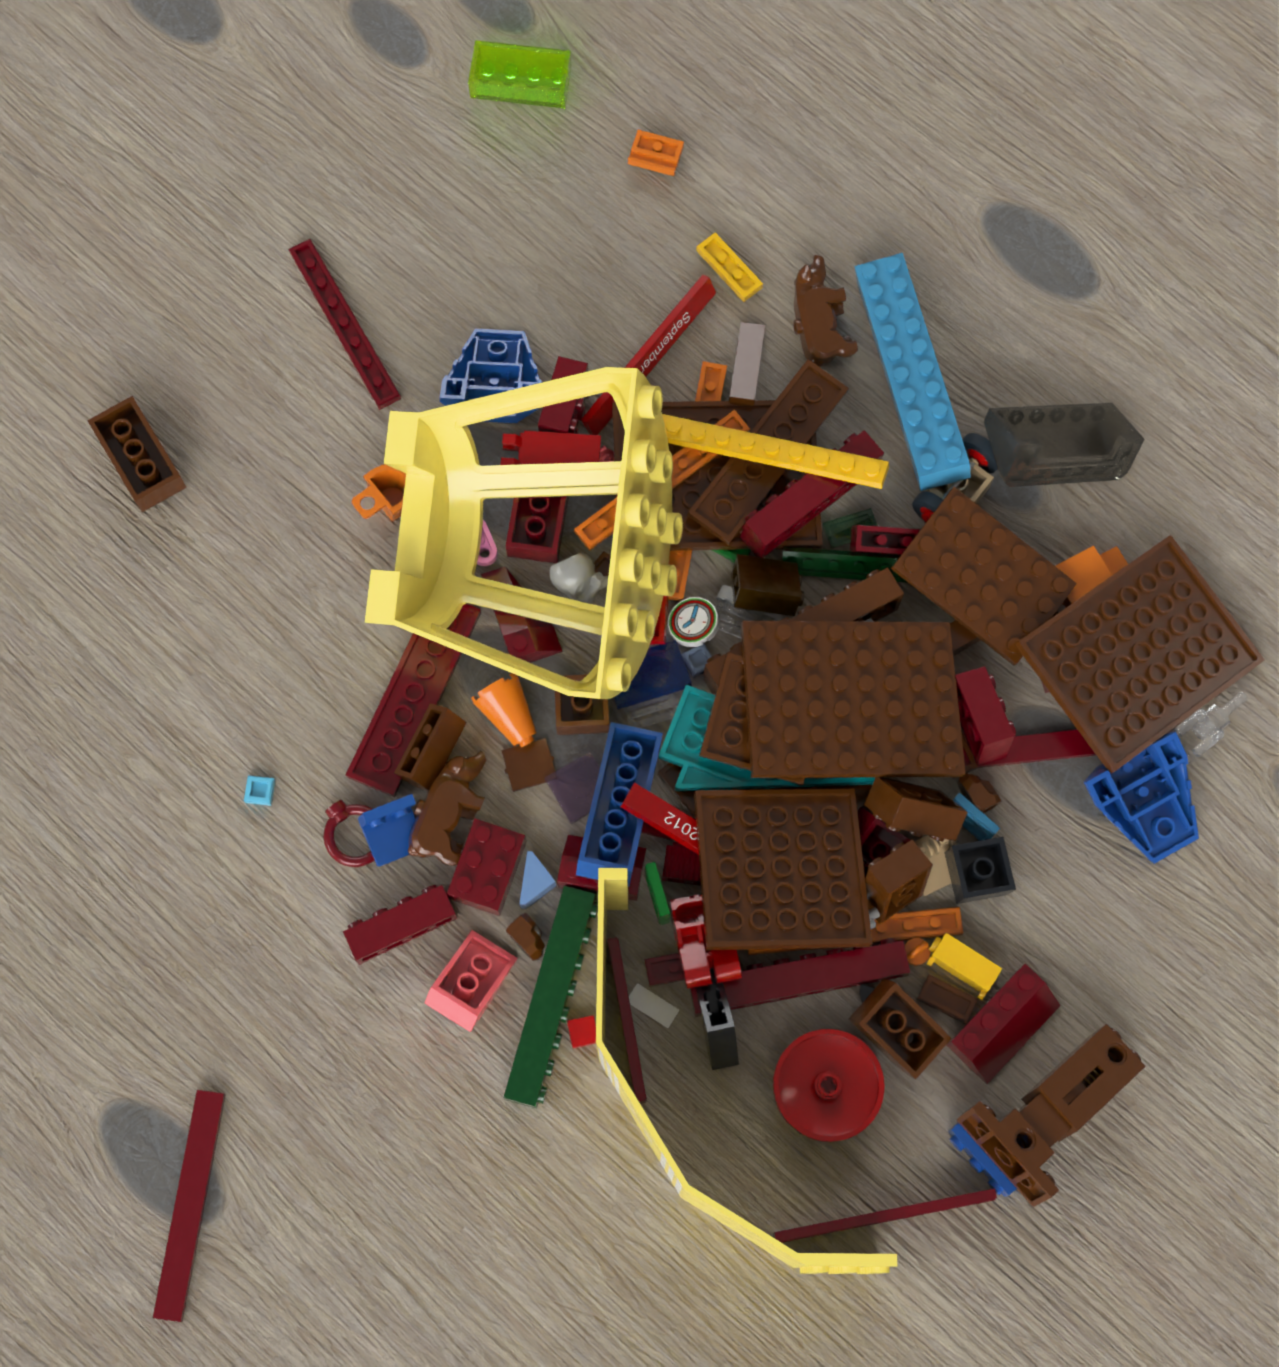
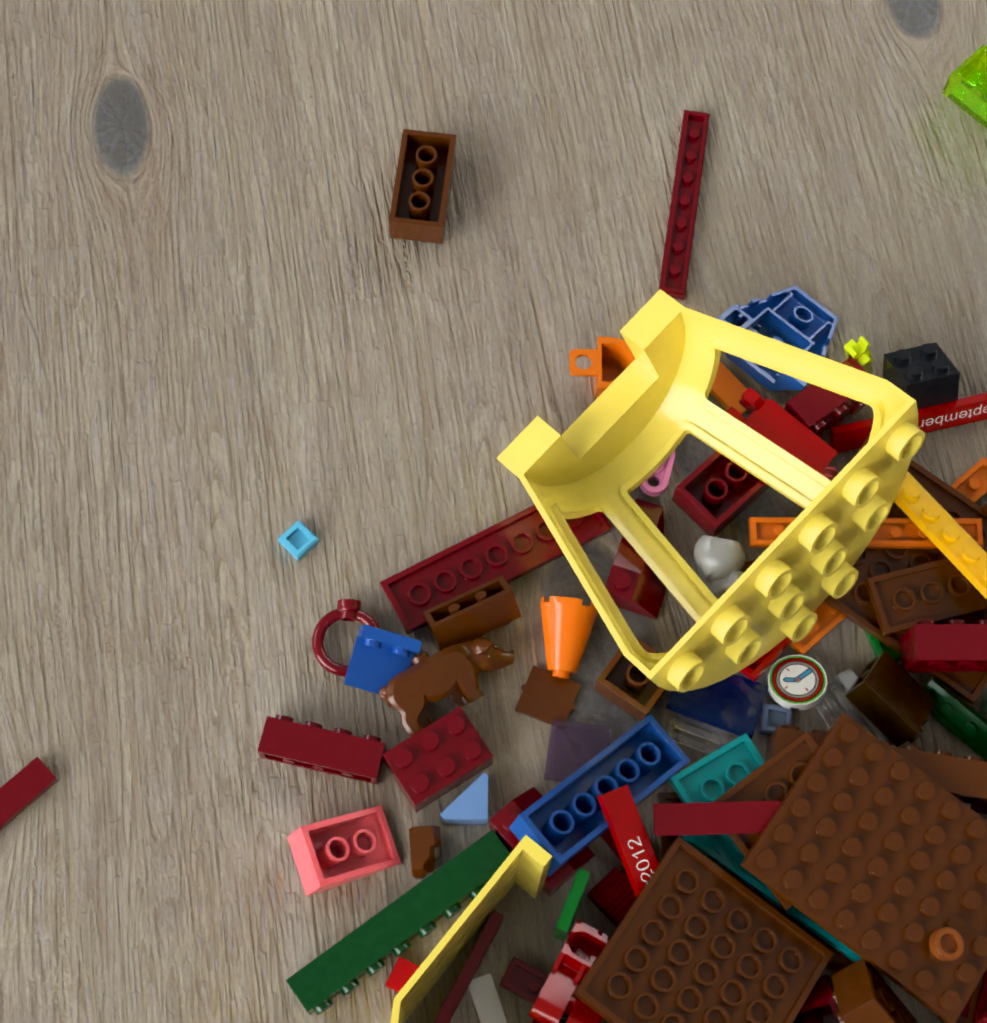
camera: 35 degrees right, 5 degrees down
none -> dark red tile [653,800,781,836]
none -> orange tile [710,362,748,415]
none -> neon yellow plate [843,336,873,374]
none -> black brick [883,342,960,409]
none -> dark orange tile [929,927,964,961]

